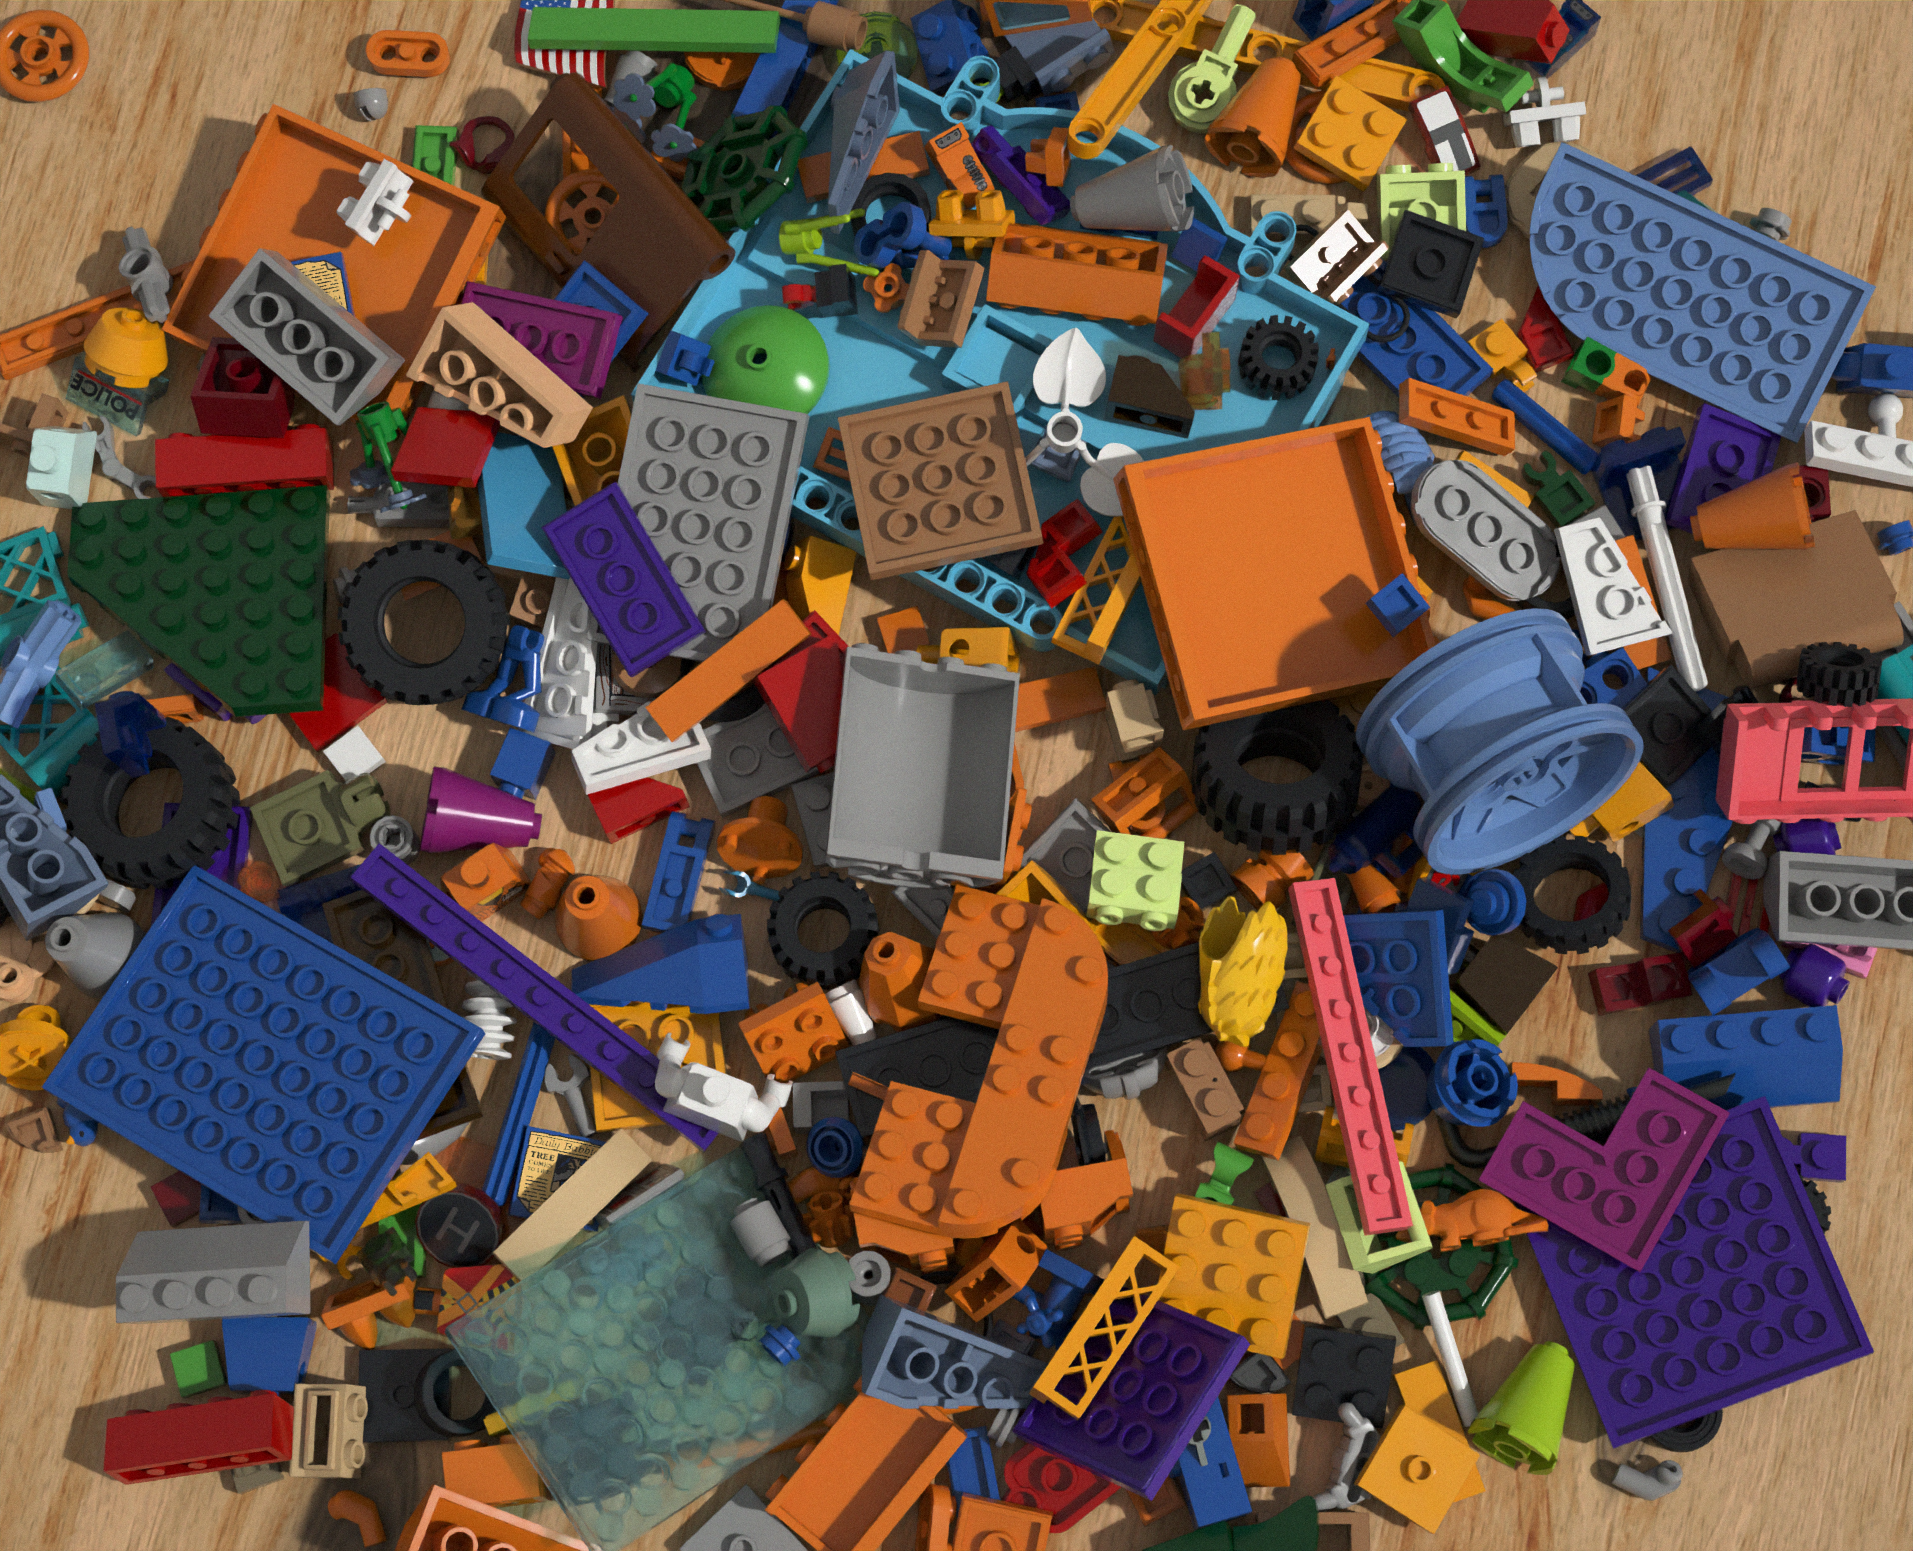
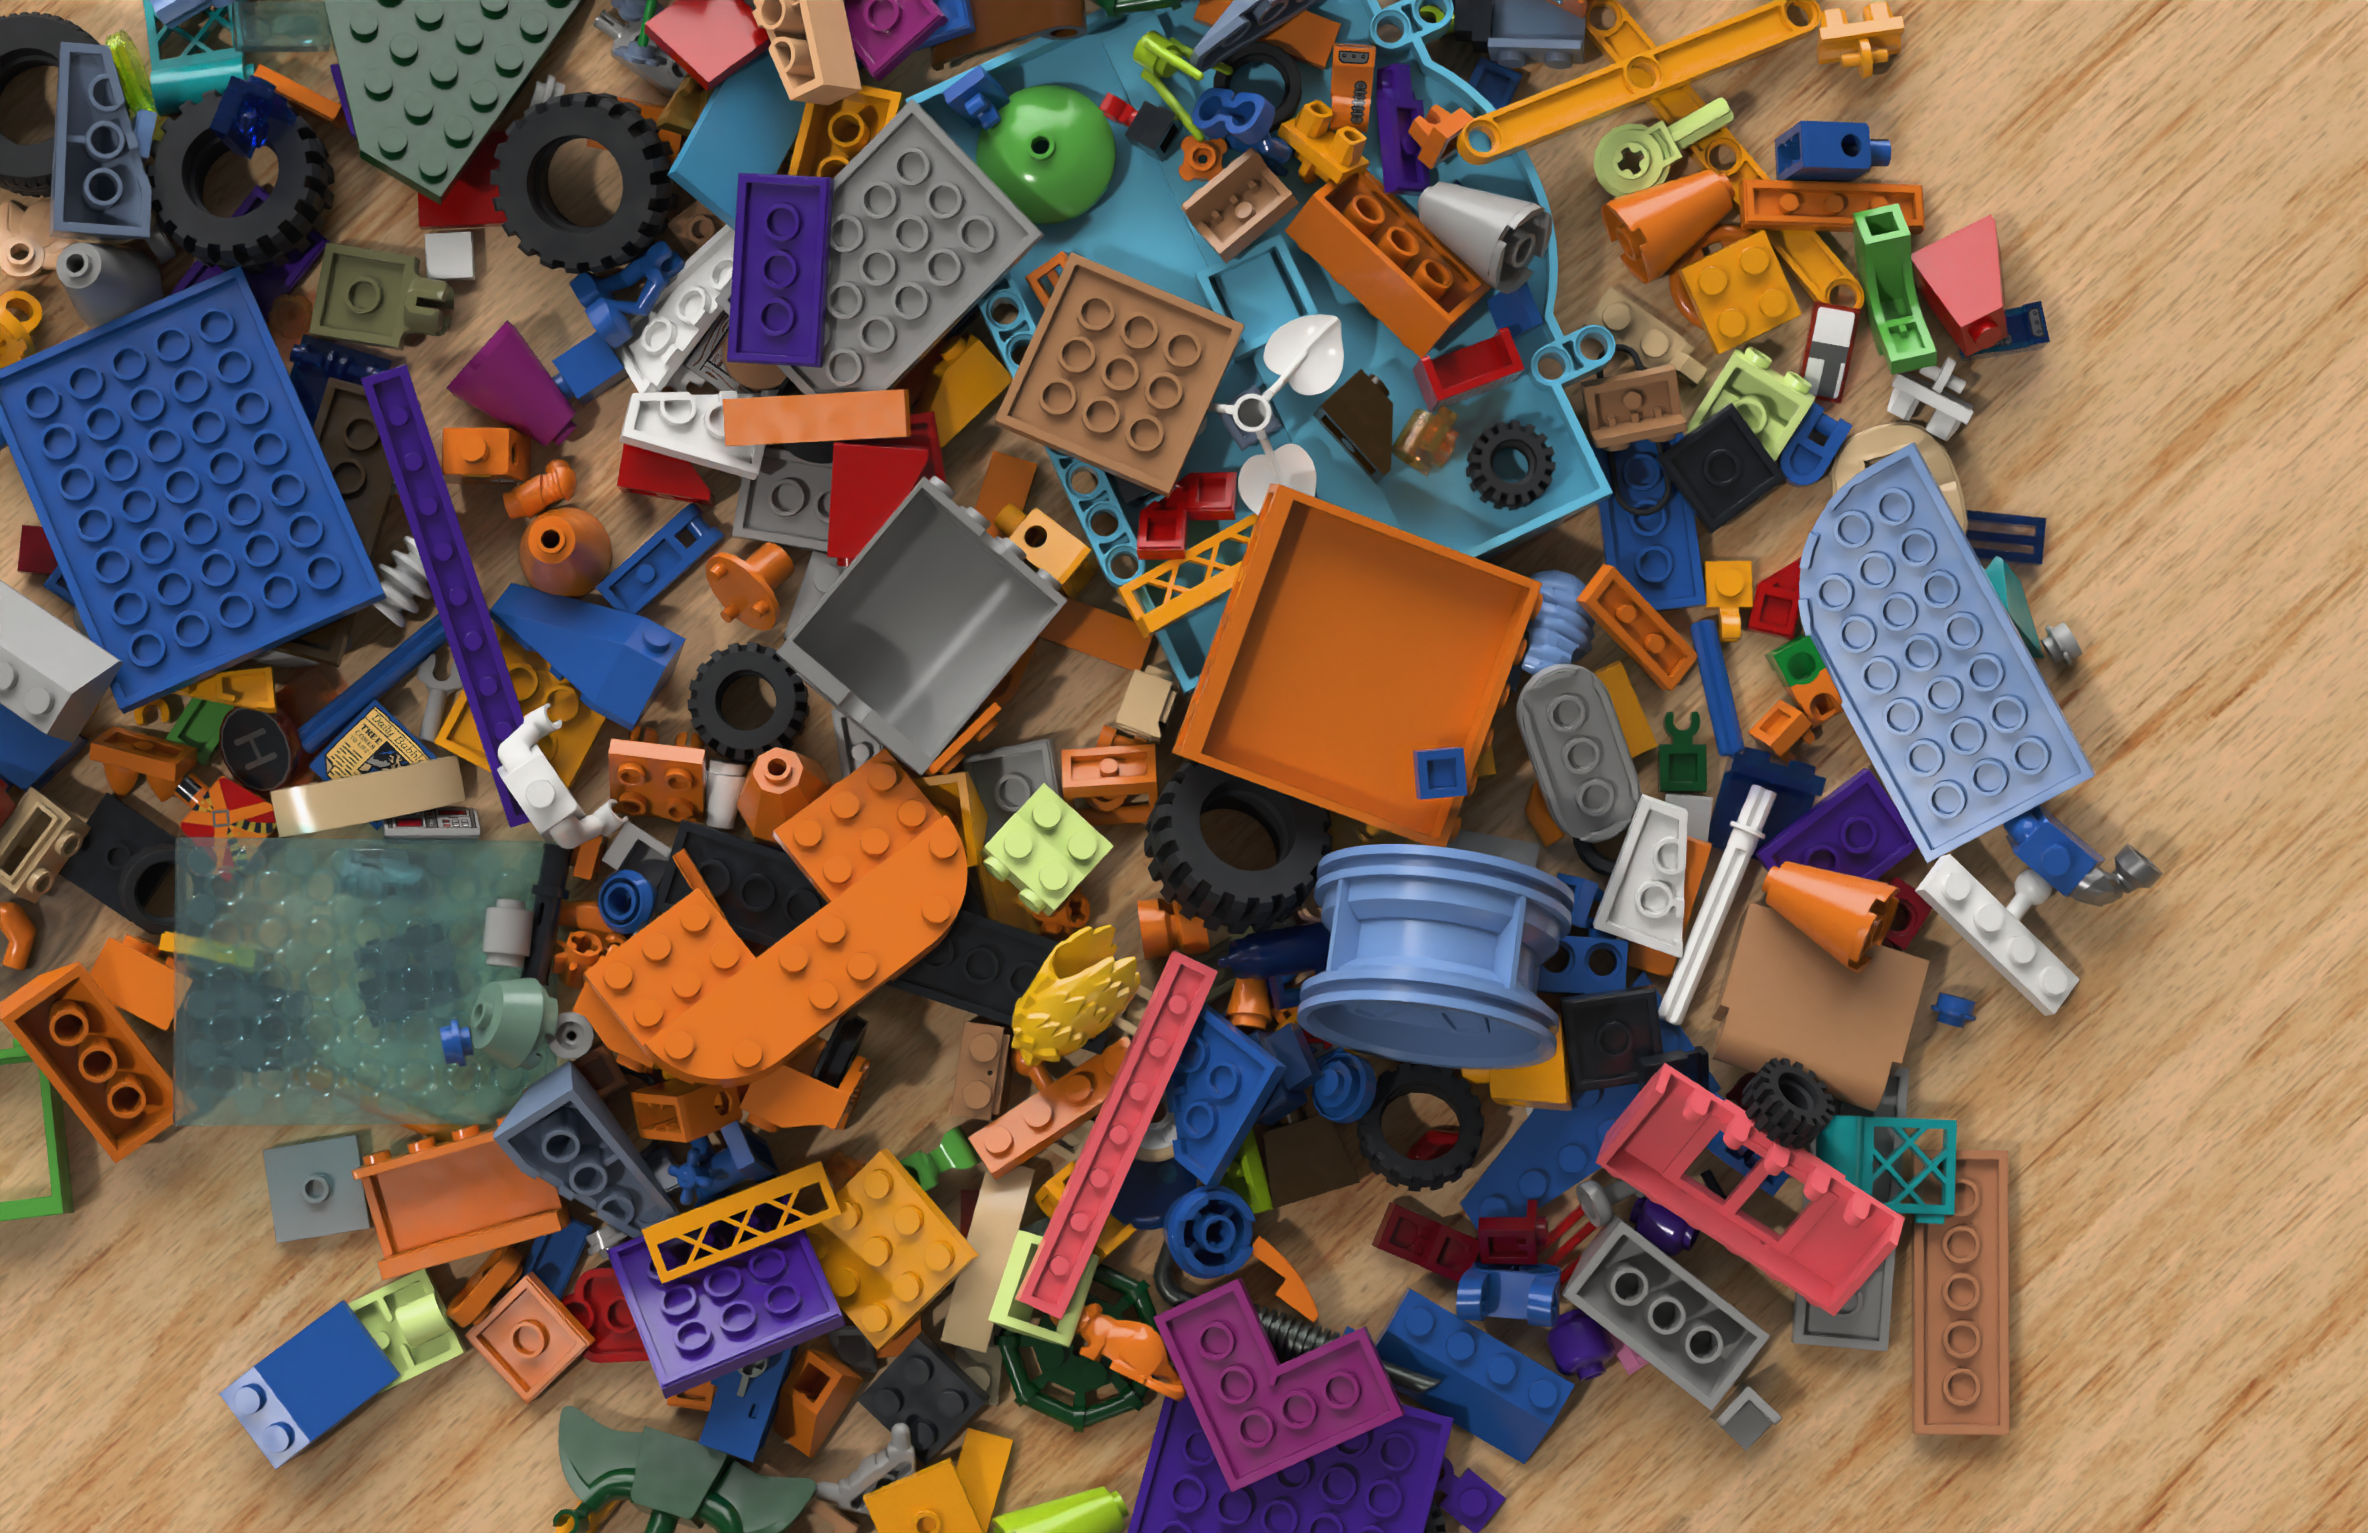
camera: 30 degrees right, 10 degrees up
clear smoke plate [356,1226,417,1296] -> none
light grey wheel [370,815,420,865] -> none
dark azure hand [719,870,779,901] -> none
light grey piece [1081,1045,1171,1100] -> none
black plate [1181,852,1237,912] -> none
orange piece [1326,348,1336,371] -> none
white bar [1422,1290,1478,1427] -> none

